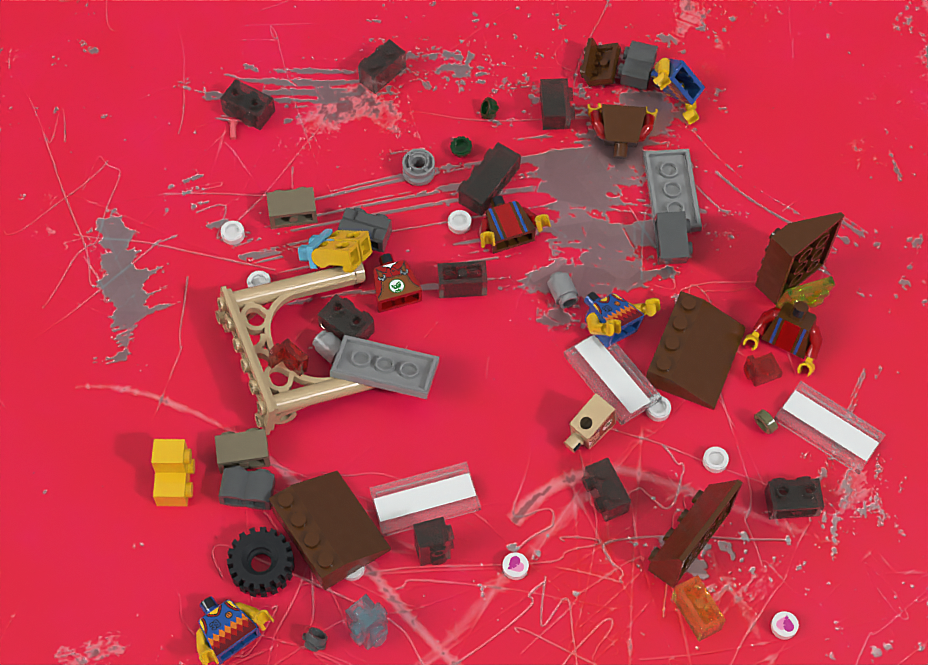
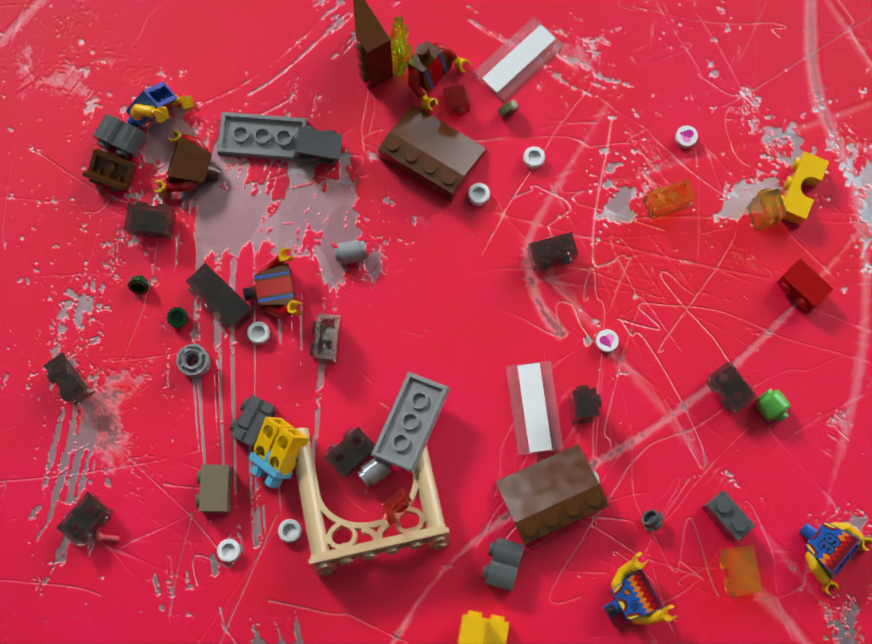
camera: 80 degrees left, 15 degrees up
dark tan brick [215,428,271,474] -> none
black tyre [227,527,295,597] -> none
clear light blue brick [345,594,389,650] -> none
torso [373,253,422,313] -> none
tile [564,335,662,425] -> none
tan torso [564,393,616,453] -> none
torso [584,292,661,348] -> none
reddish brown slope [648,480,743,588] -> none
clear smoke brick [764,476,824,519] -> none

